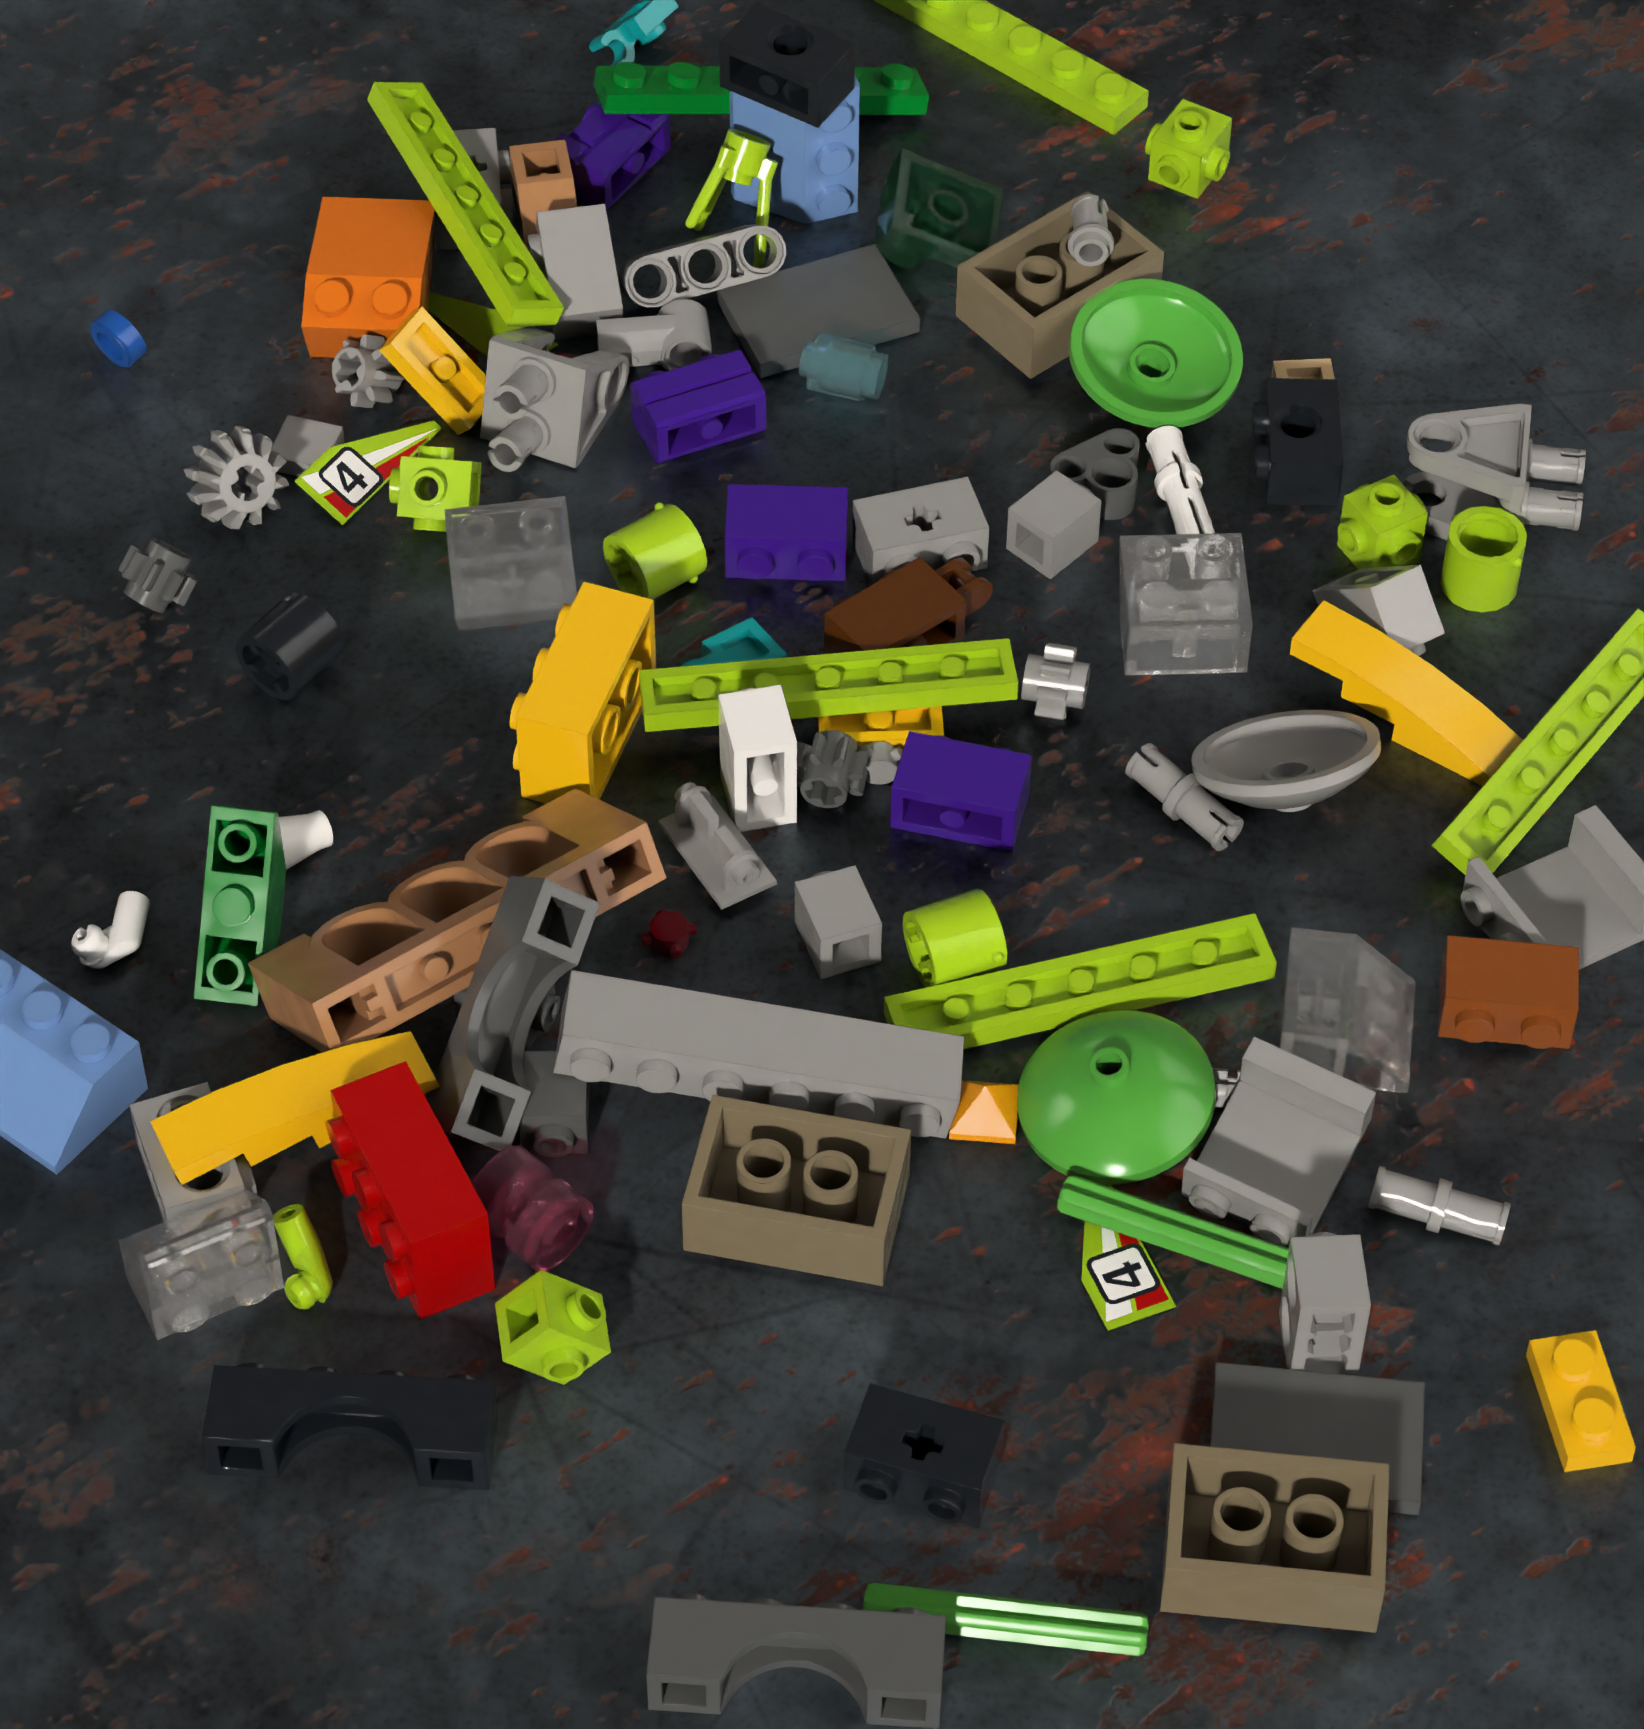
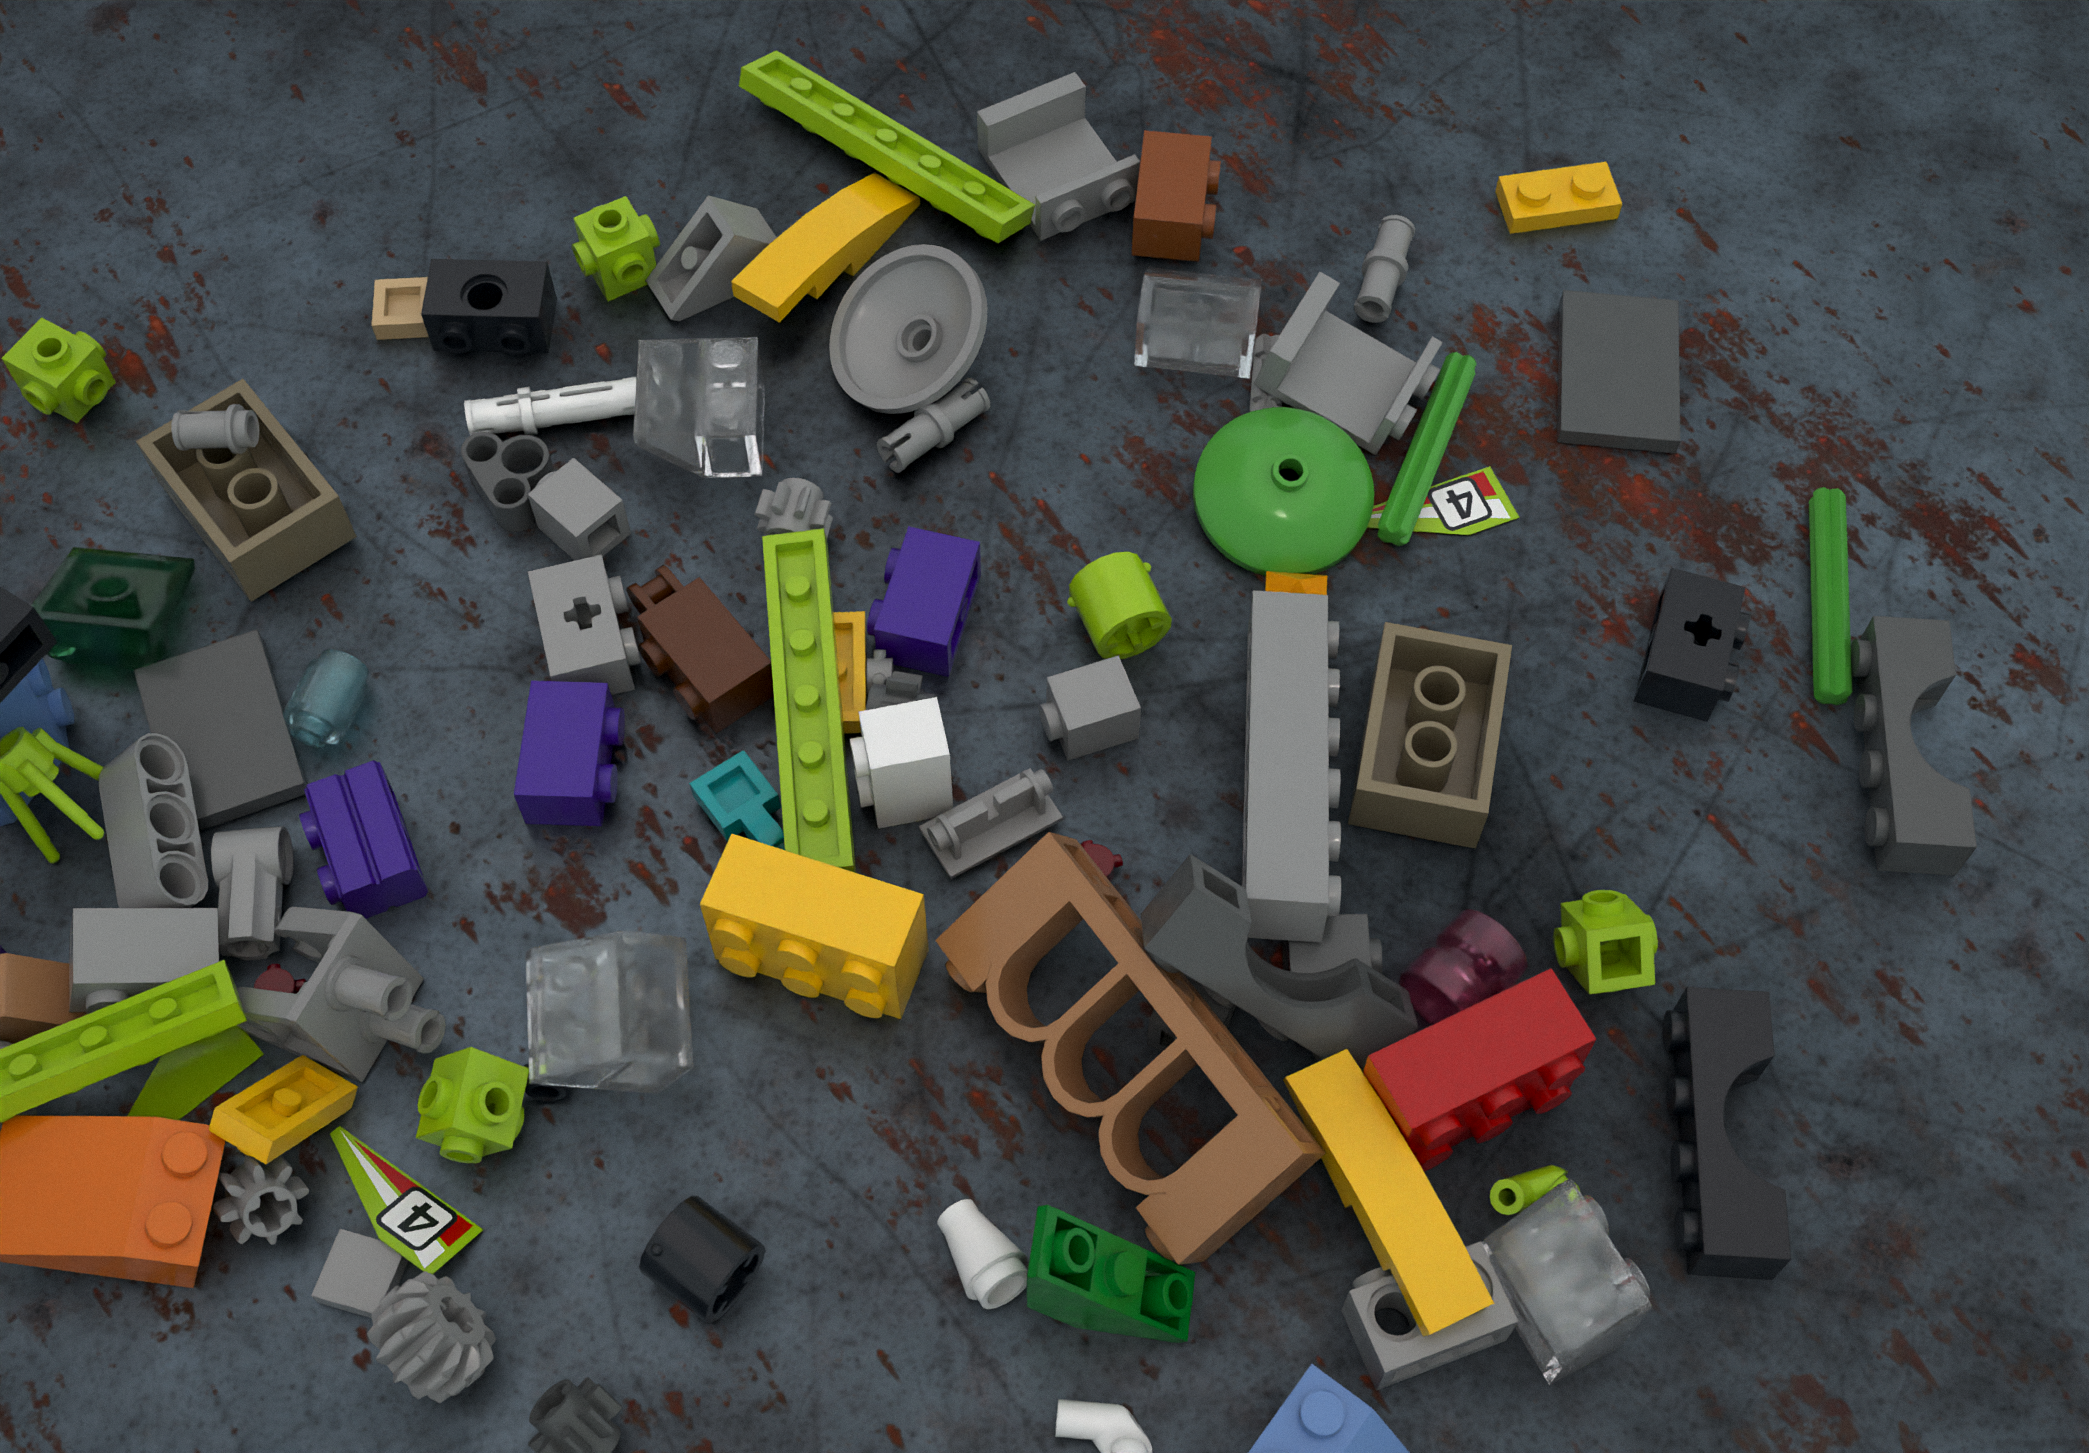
camera: 90 degrees left, 10 degrees up
lime piece [603,502,707,600] -> none
lime plate [884,913,1277,1050] -> none
bright green dish [1069,279,1243,428] -> none
dark tan brick [1160,1443,1389,1633] -> none
light grey brick [1279,1232,1371,1376] -> none
light grey piece [1404,403,1586,540] -> none
lime piece [1440,506,1527,613] -> none

